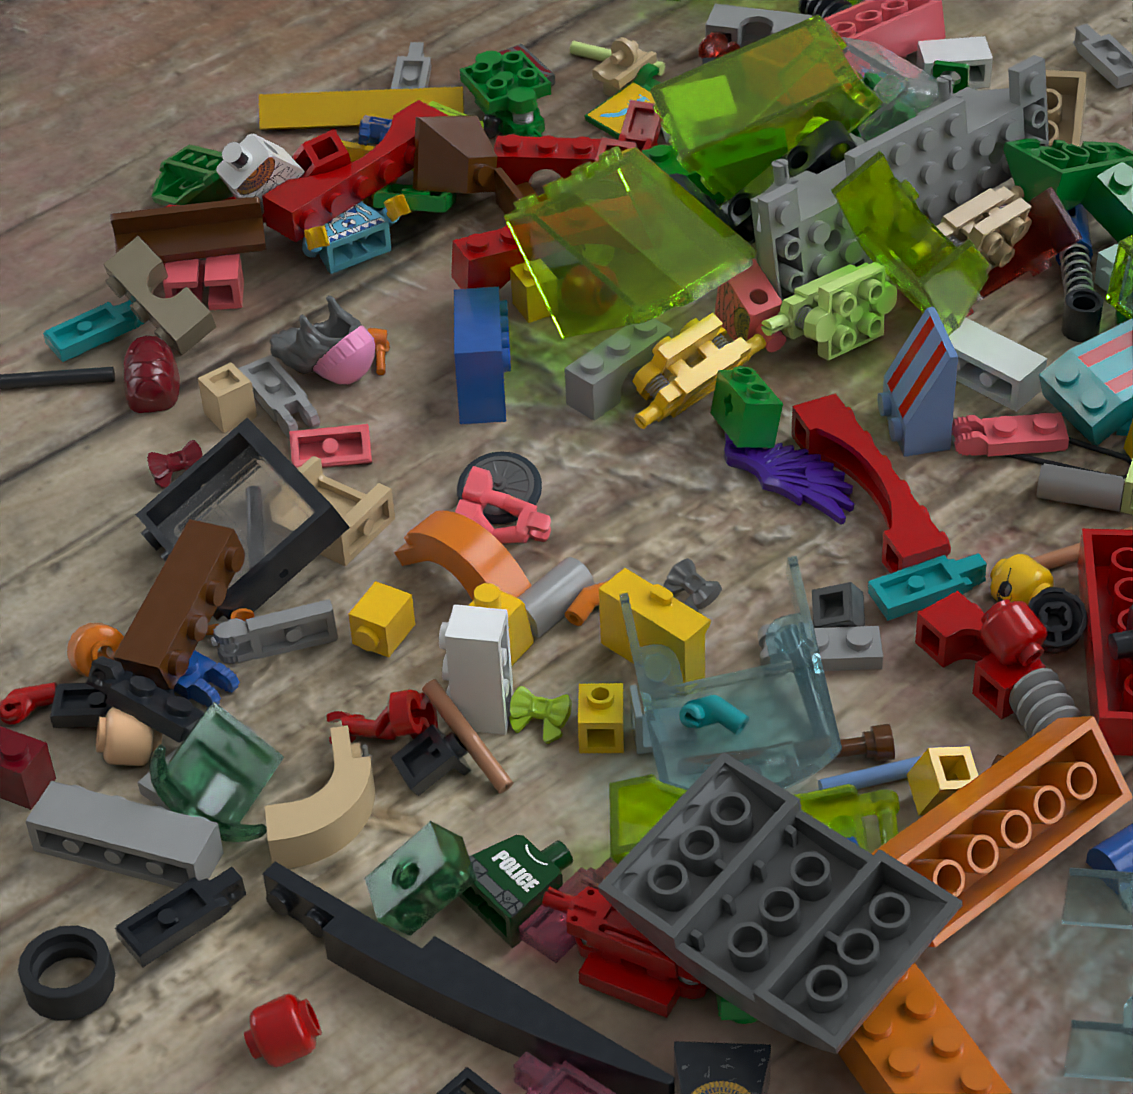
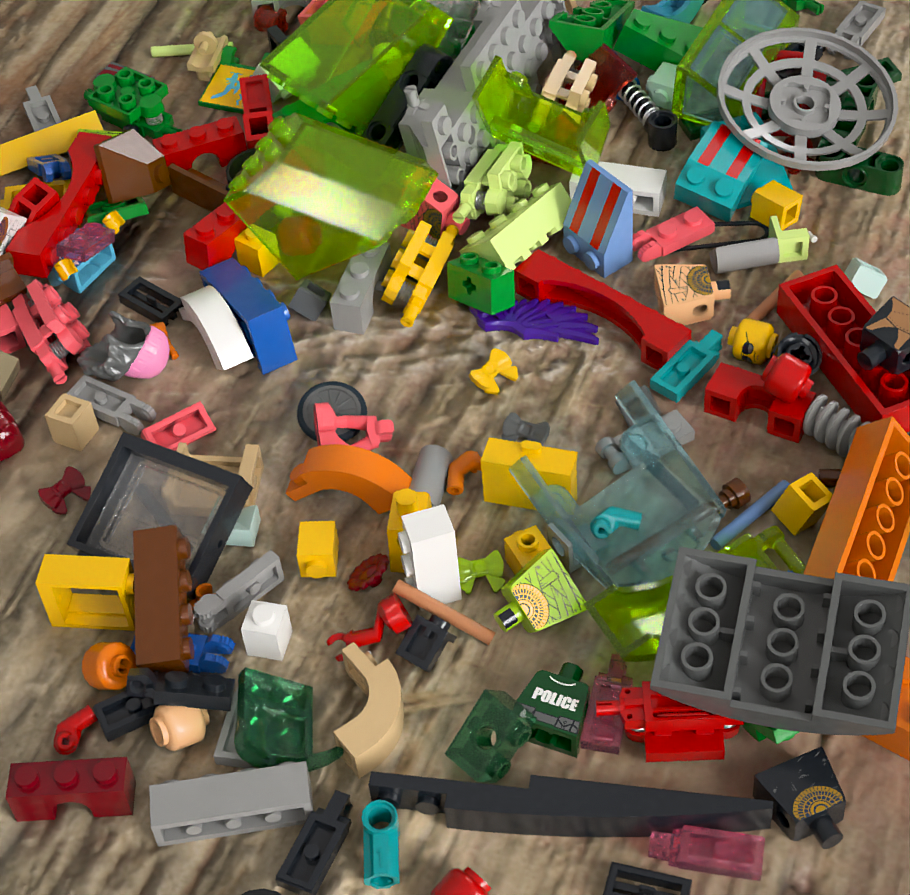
camera: 25 degrees left, 5 degrees up
none -> coral piece [12,279,91,385]
none -> yellow window [35,554,135,631]
none -> clear pink plate [56,223,115,262]
none -> black tile [118,276,184,326]
none -> white arch [179,285,253,370]
none -> light aqua slope [226,505,261,547]
none -> white brick [241,600,293,661]
none -> dark grey slope [288,279,332,321]
none -> dark red piece [347,553,390,592]
none -> teal piece [361,800,400,889]
none -> yellowish green wedge [459,182,572,270]
none -> yellow piece [469,348,518,395]
none -> lime torso [493,548,590,633]
none -> light nougat torso [654,264,731,326]

